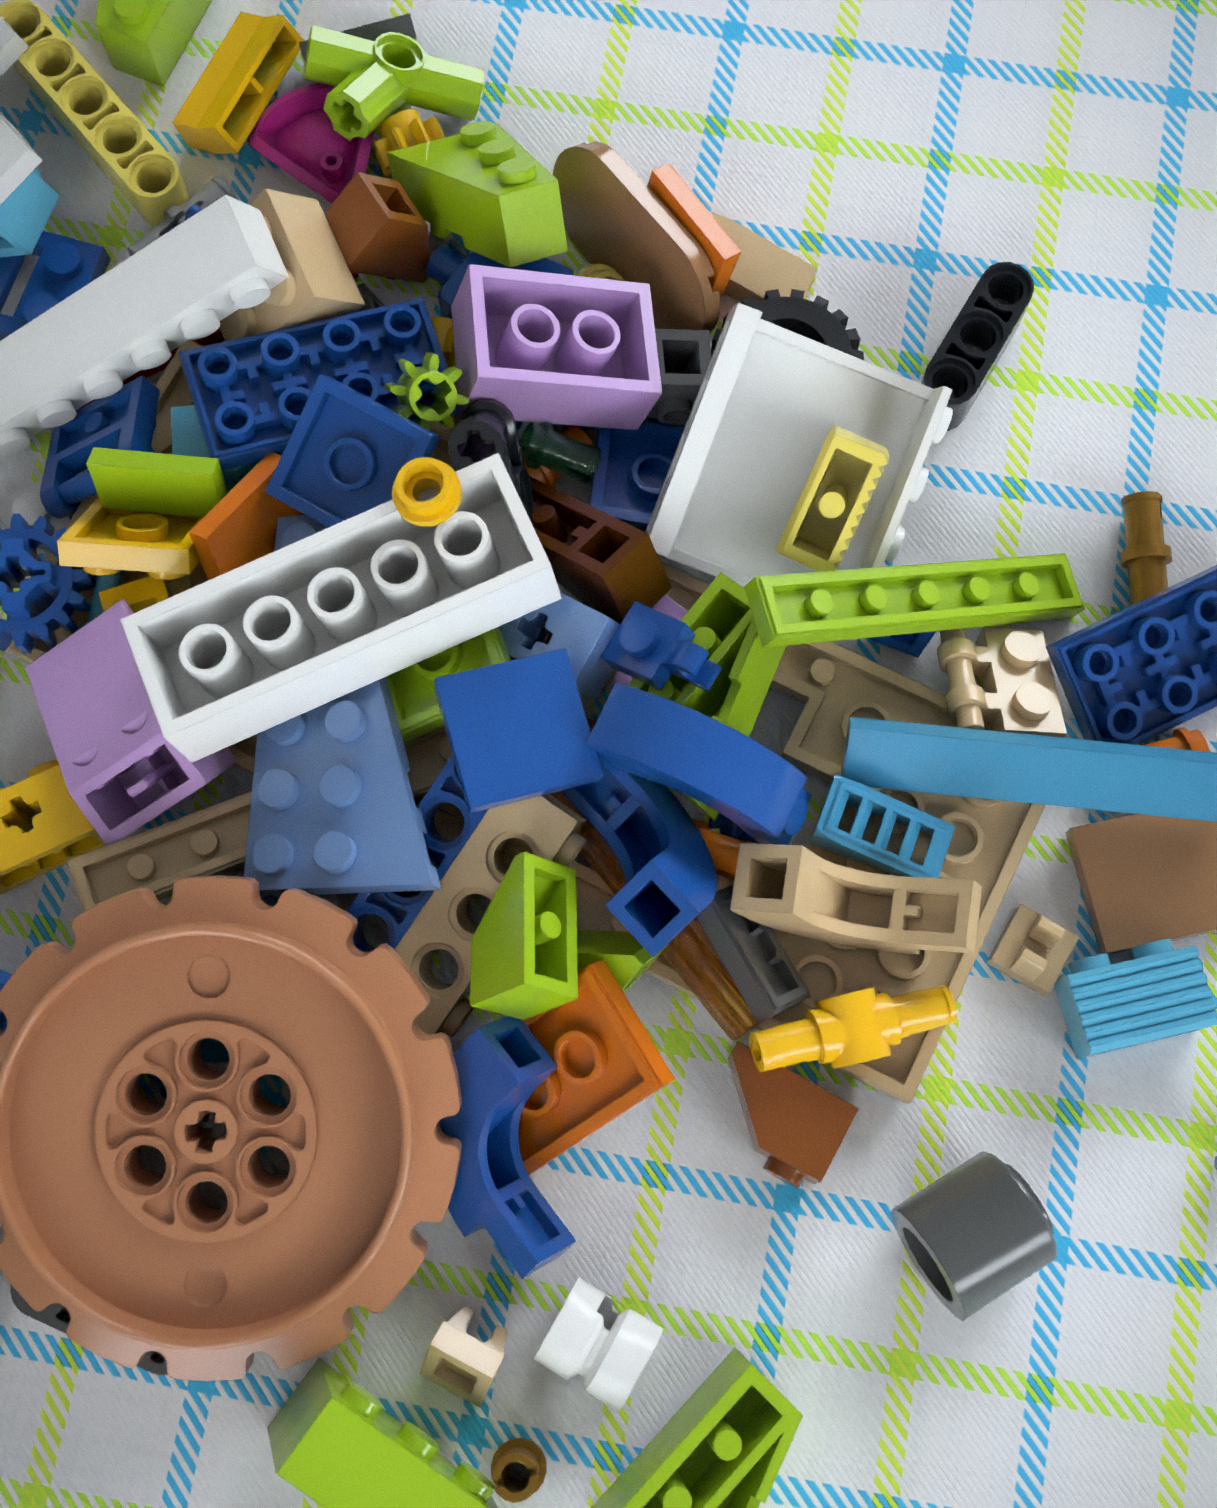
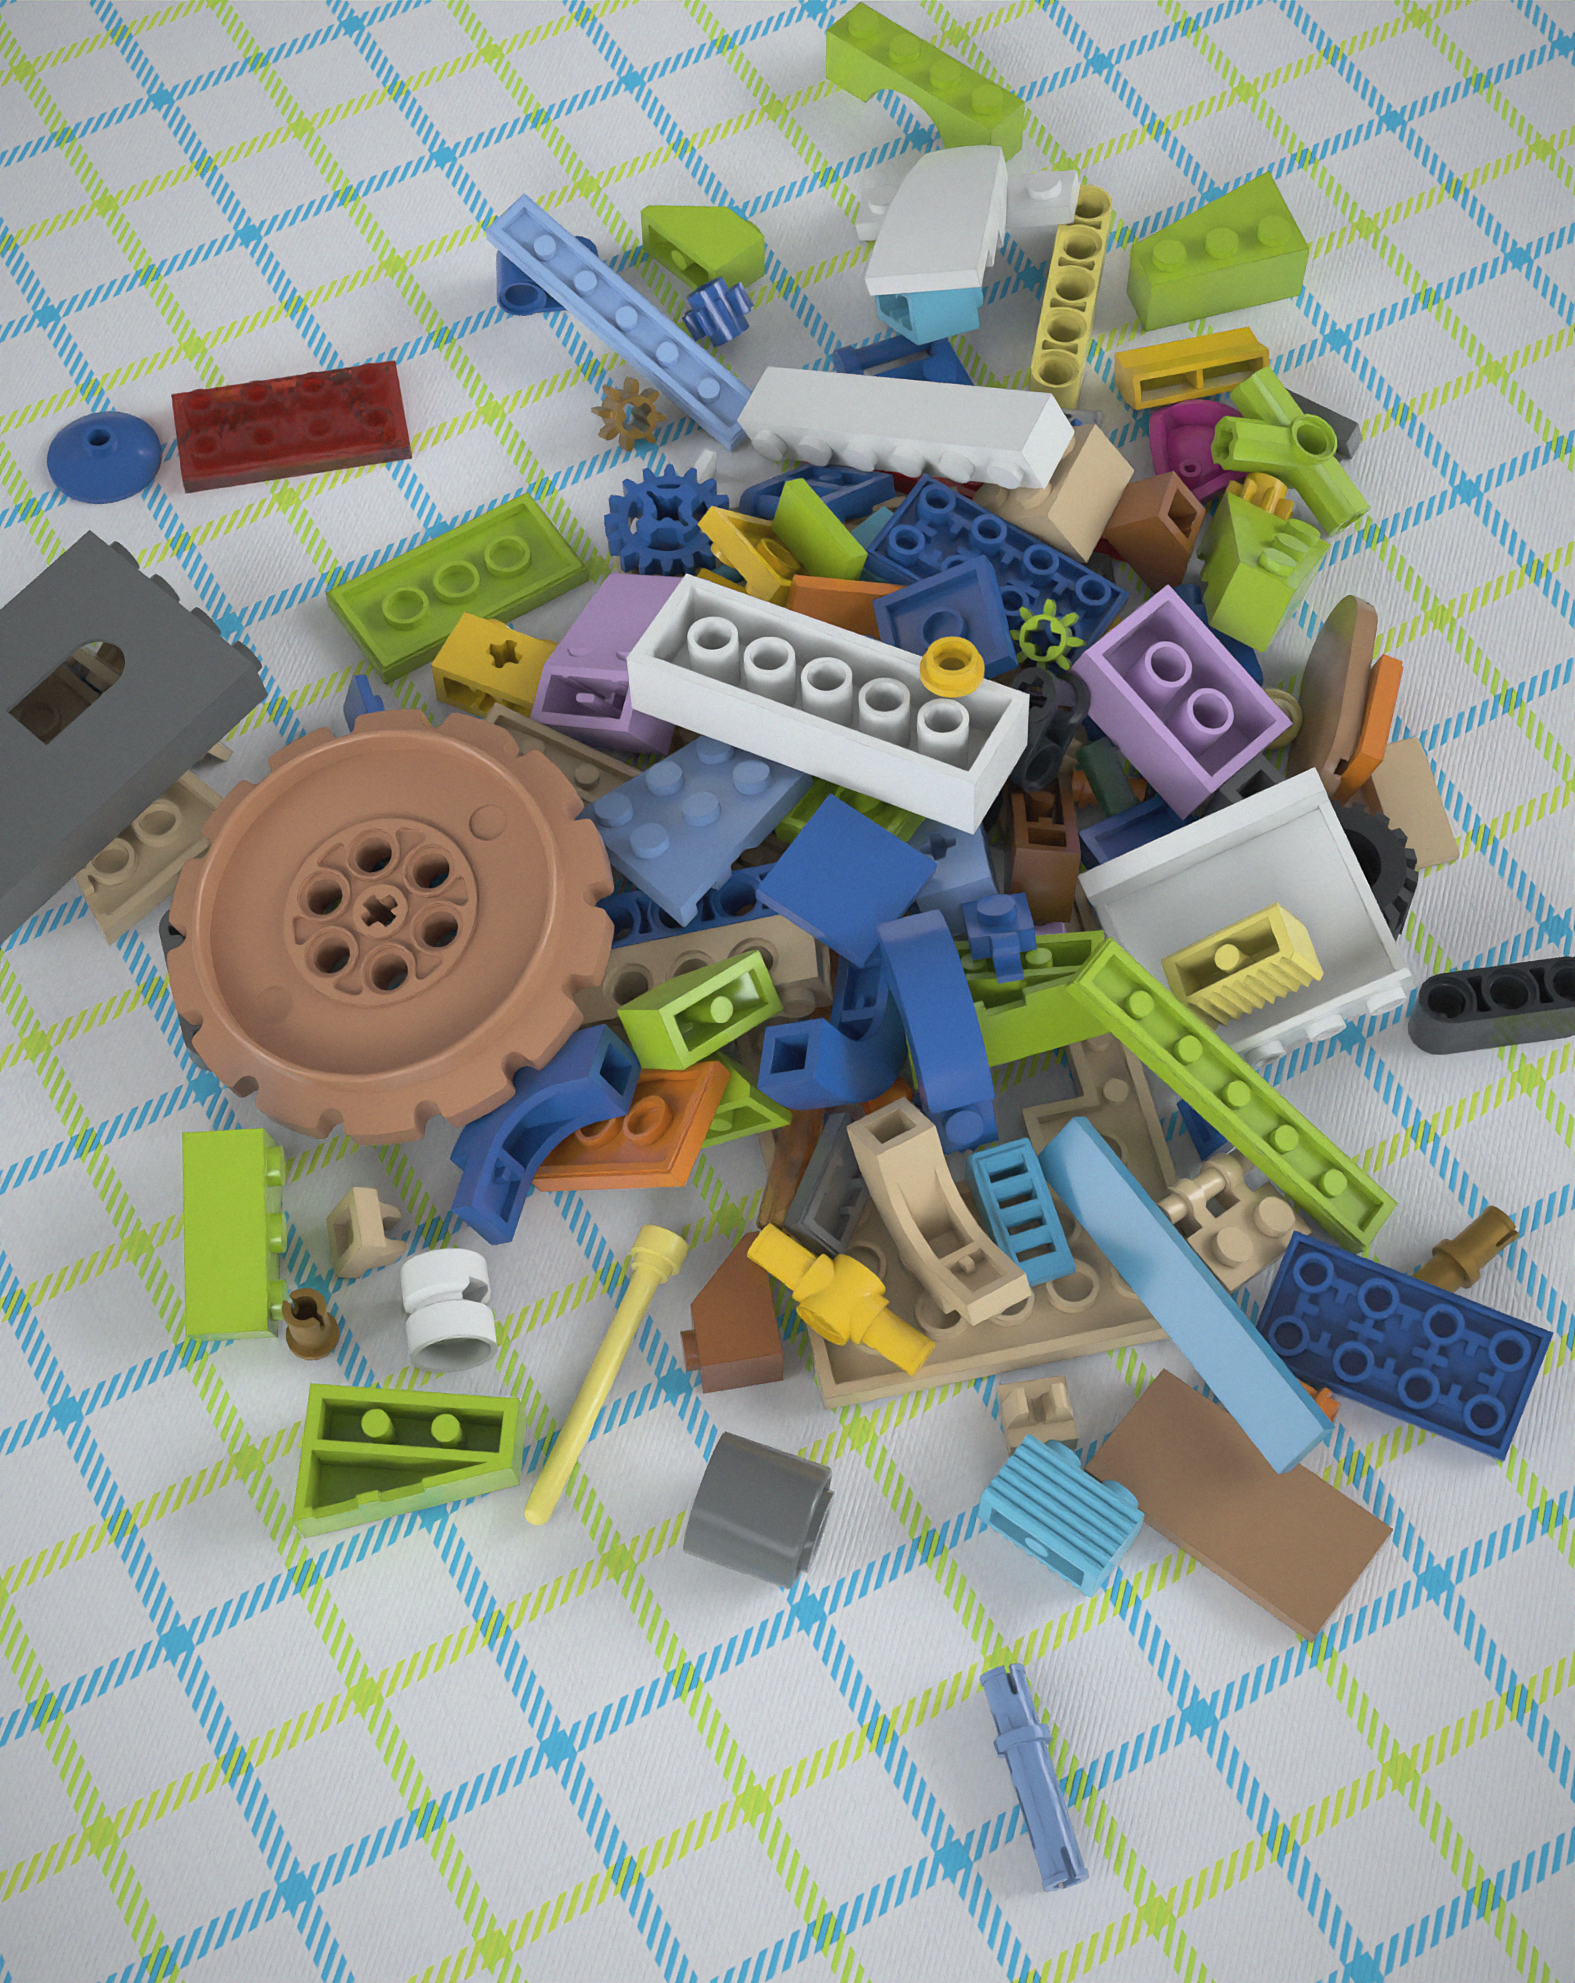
camera: 50 degrees right, 15 degrees down
none -> light yellow piece [524,1225,690,1525]

